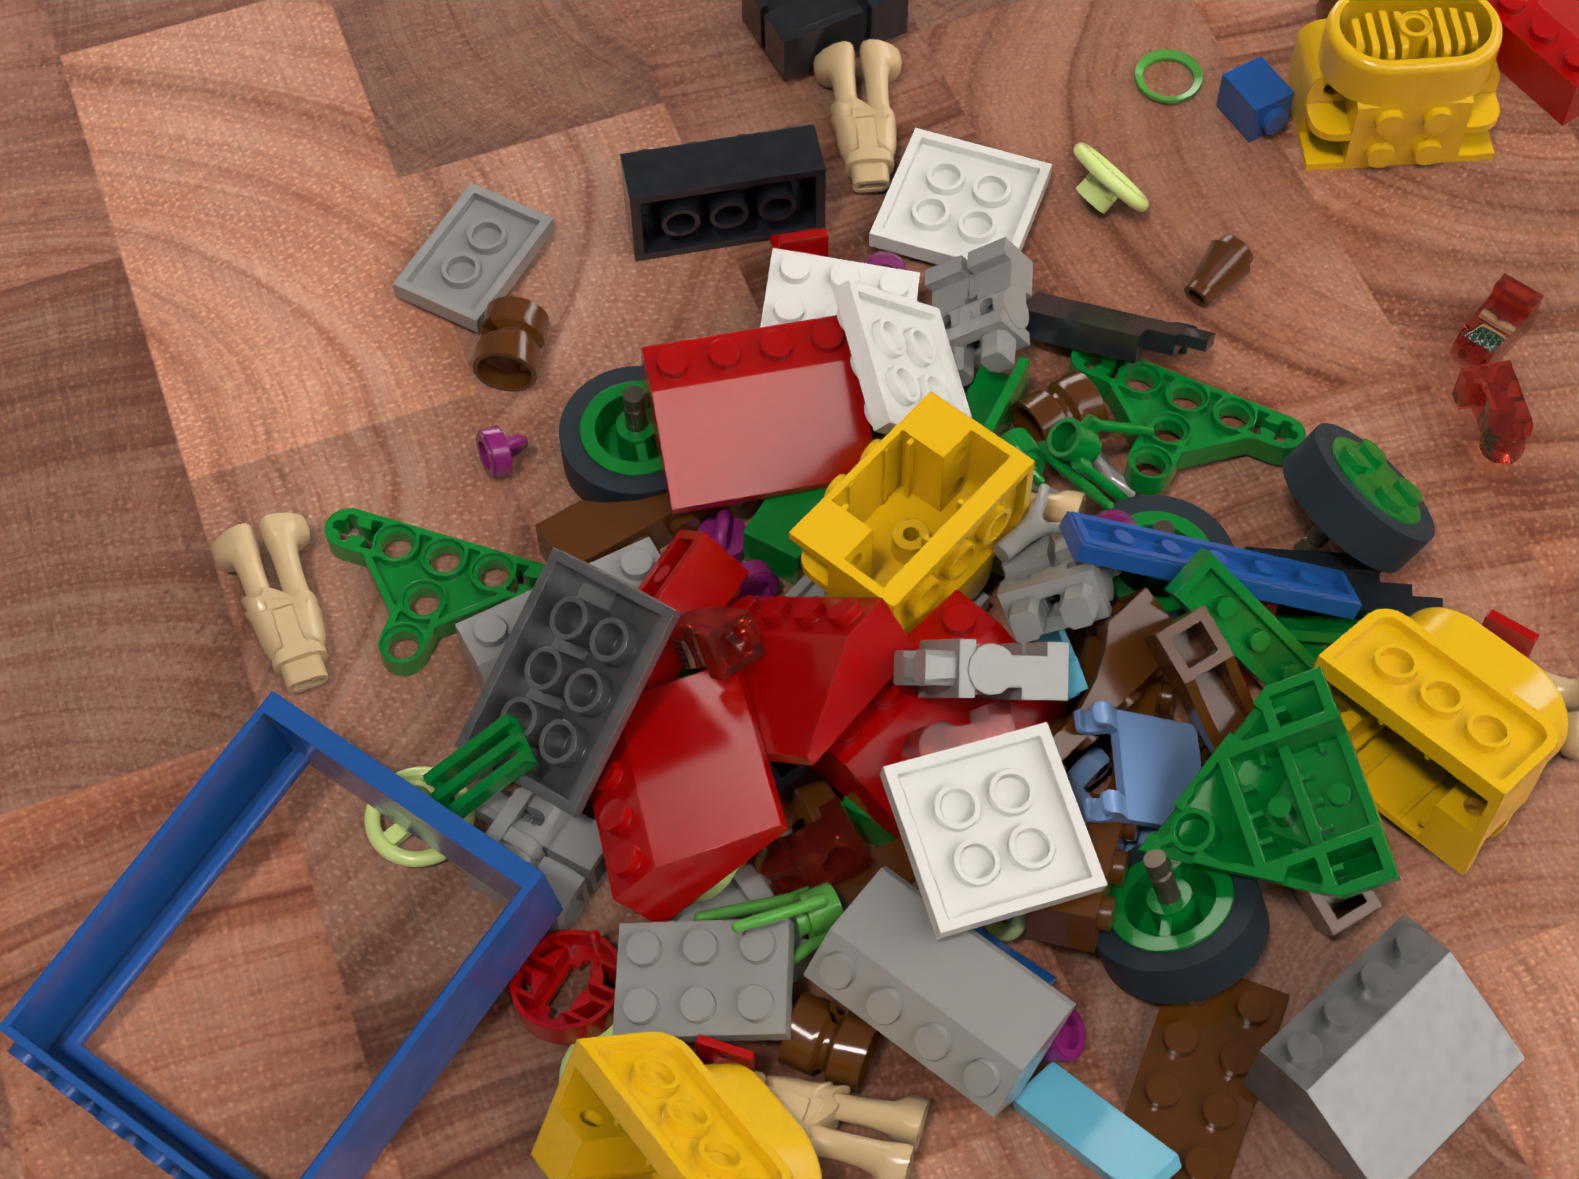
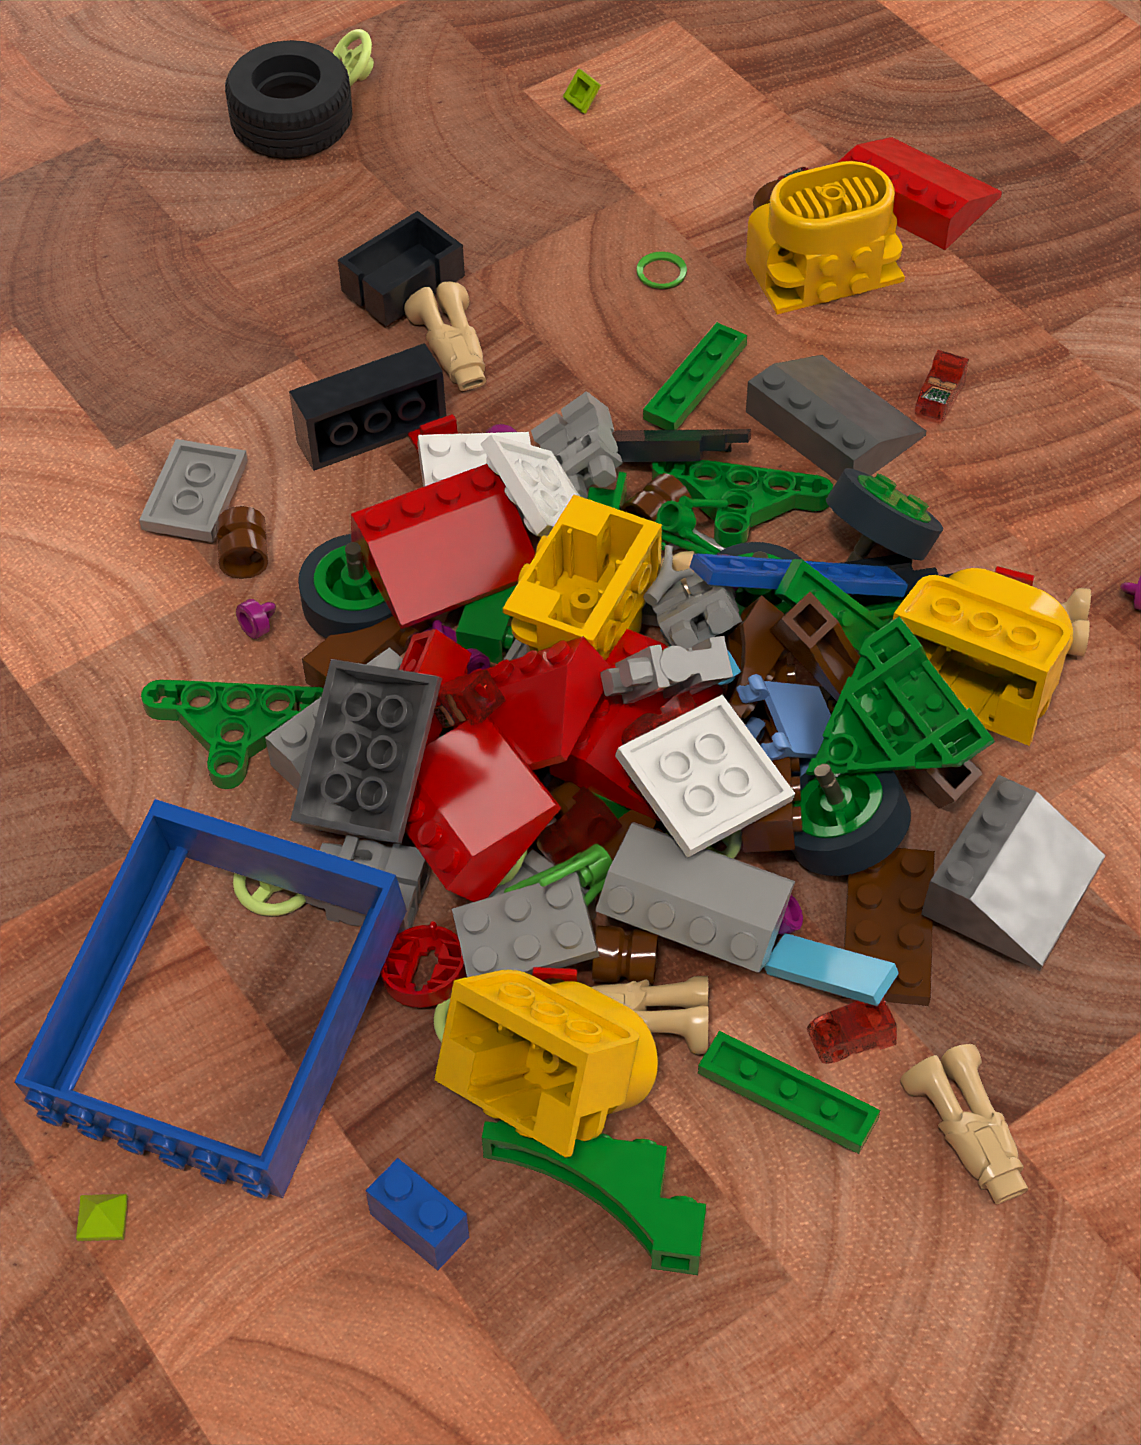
camera: 15 degrees left, 5 degrees down
tan piece [211,513,329,693] -> none
green tile [423,714,537,819] -> none
white plate [869,128,1052,265] -> none
yellowish green piece [1073,142,1149,214] -> none
reddish brown cone [1184,234,1253,308] -> none
blue brick [1216,56,1295,143] -> none
clear red leg [1452,360,1533,465] -> none
none -> green plate [643,322,747,430]
none -> dark grey slope [746,355,927,481]

